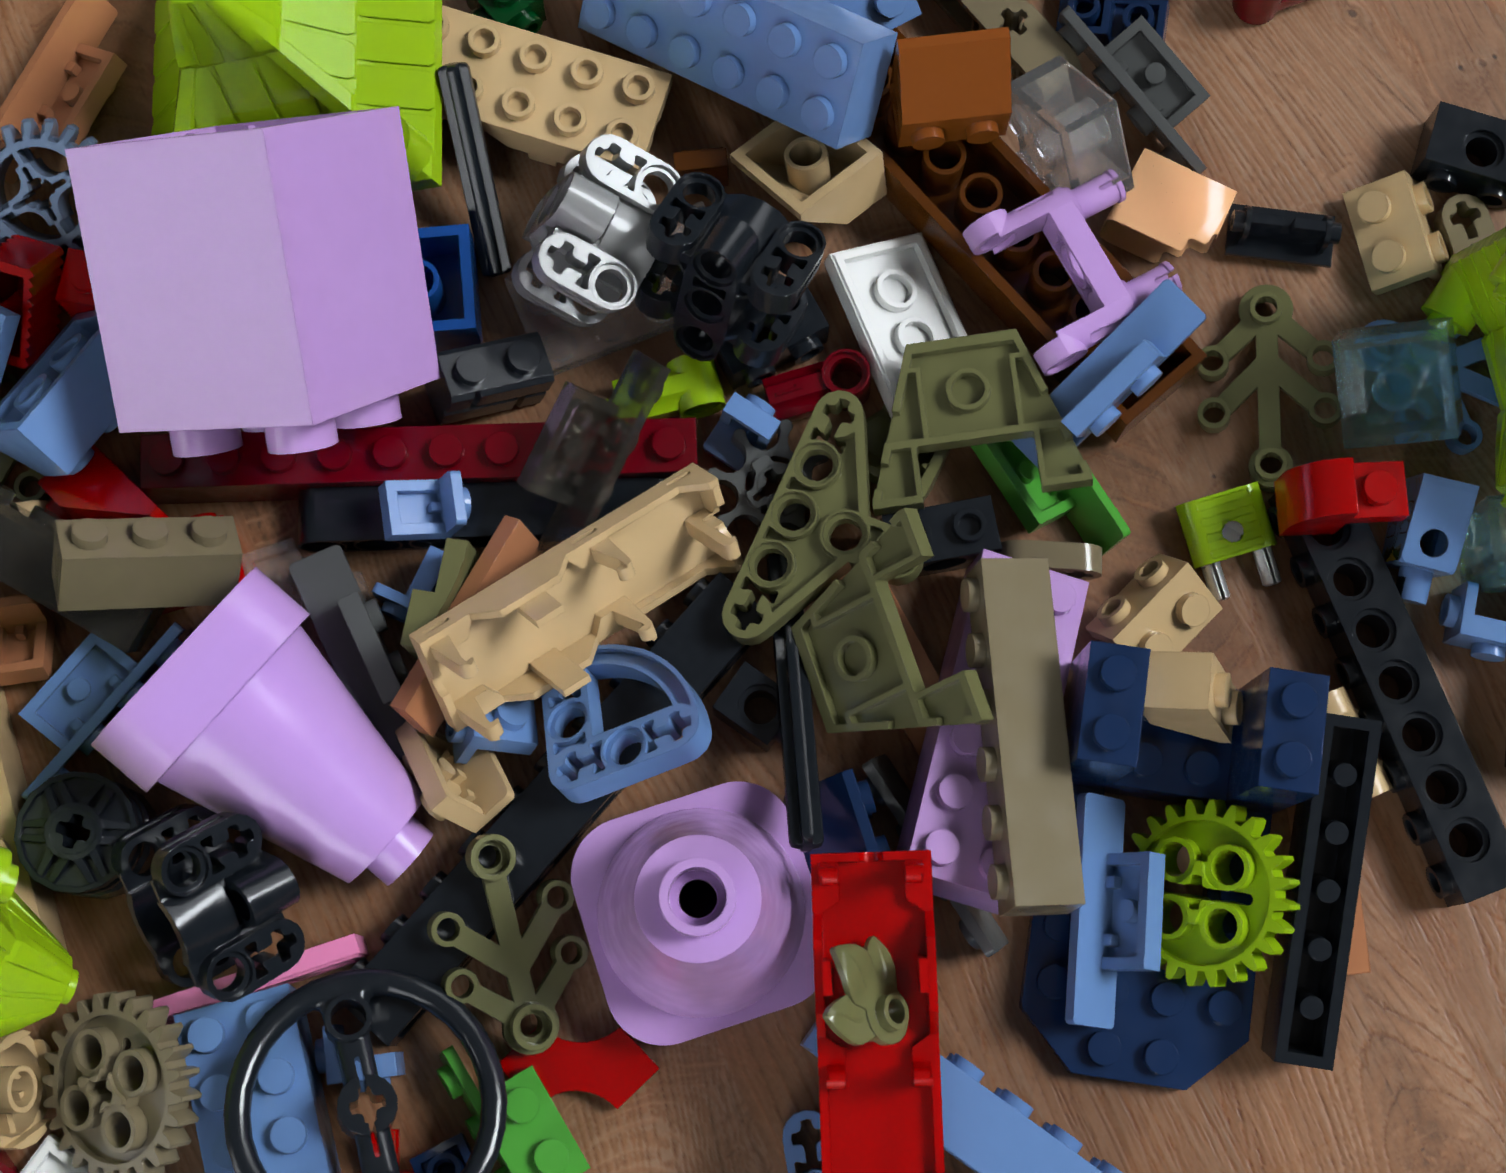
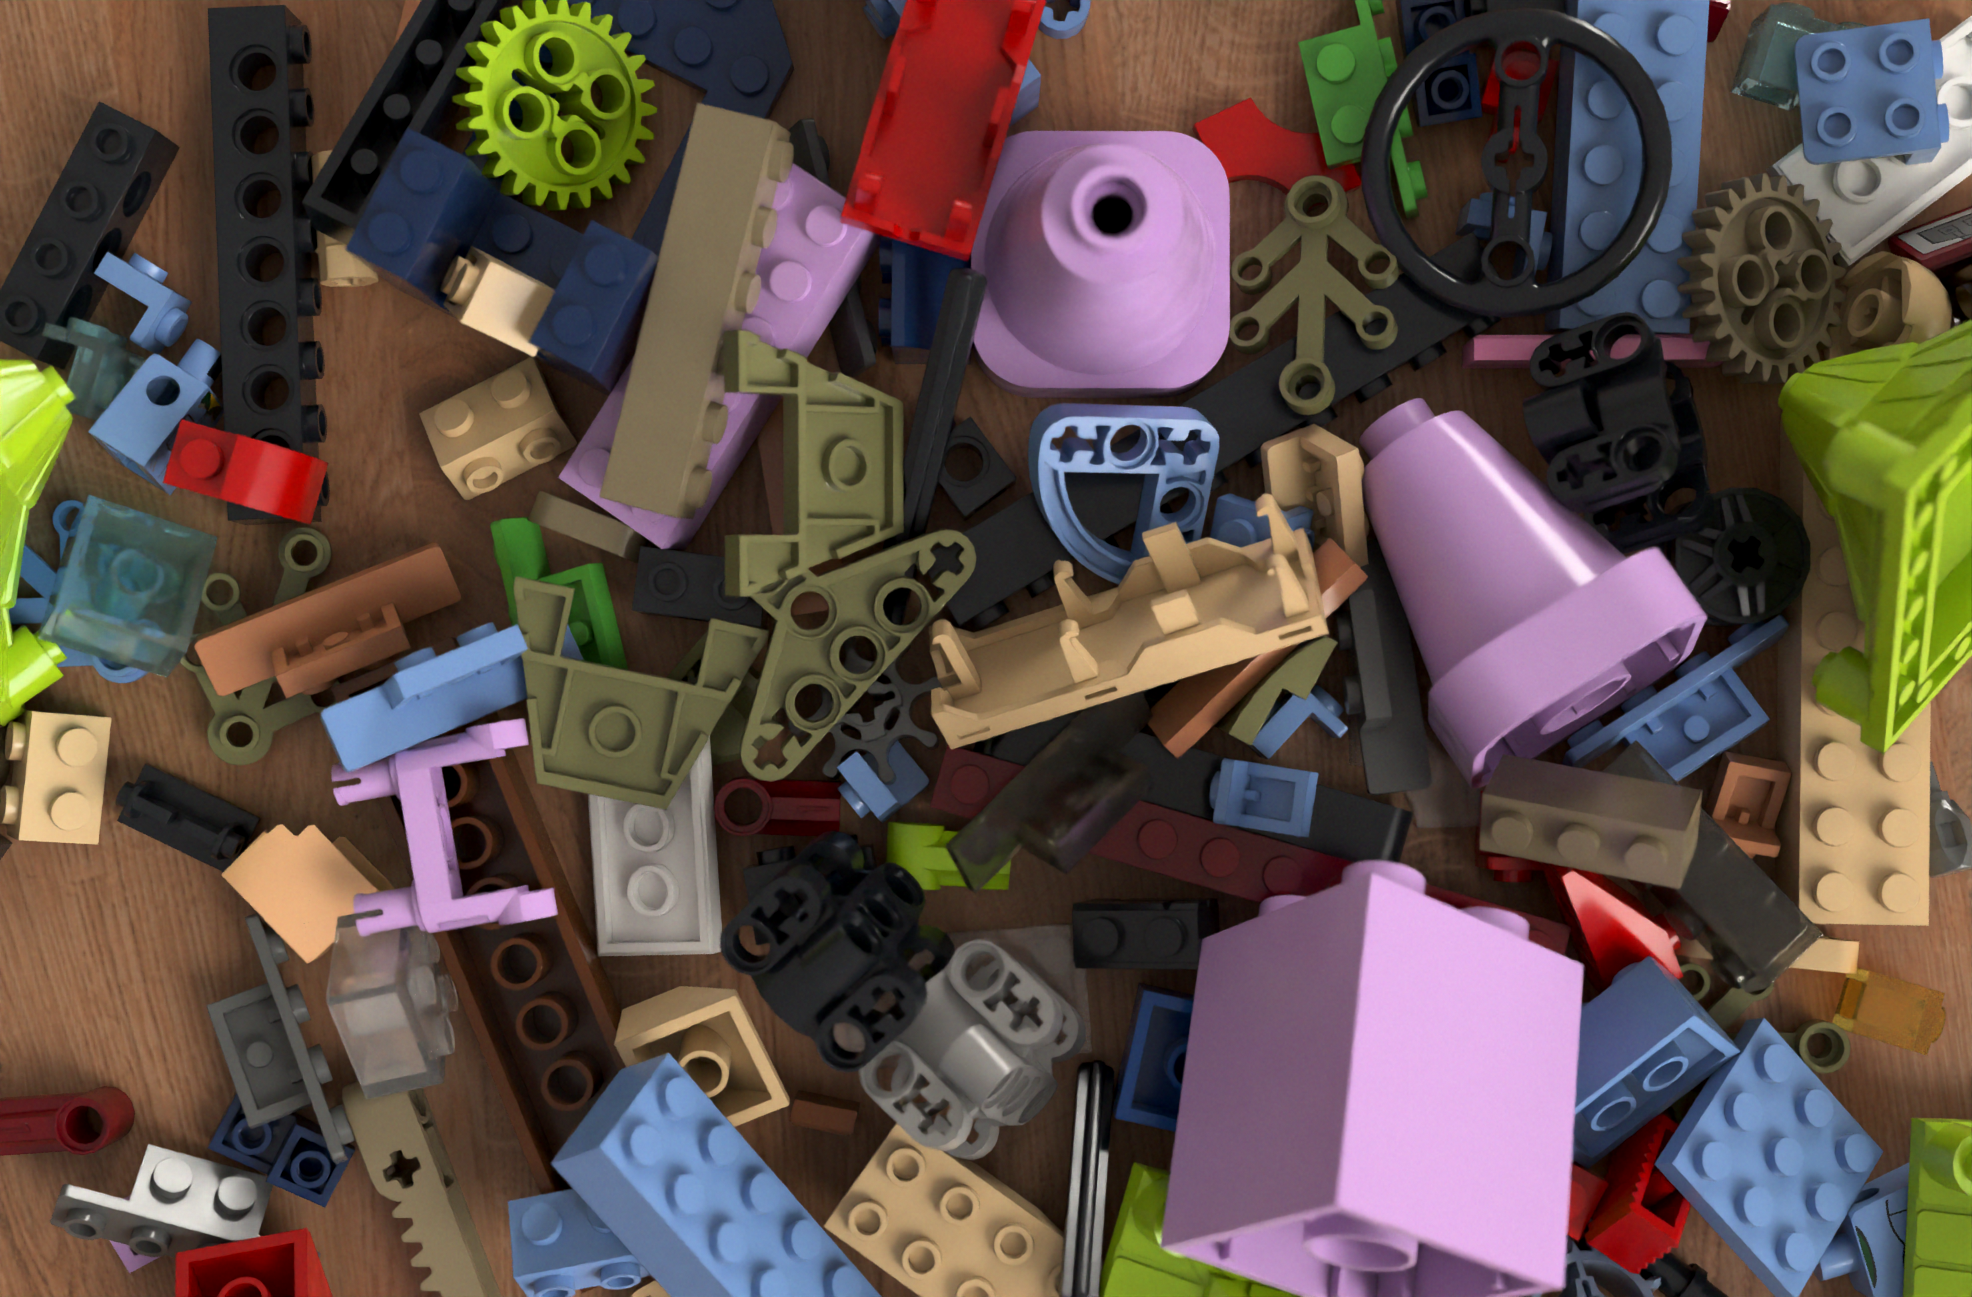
camera: 165 degrees left, 10 degrees up
olive plate [822,935,909,1046] -> none
dark orange slope [889,27,1012,150] -> none
medium blue bracket [1065,792,1166,1029] -> none
lime piece [1175,481,1281,602] -> none
none -> nougat bracket [194,542,461,698]

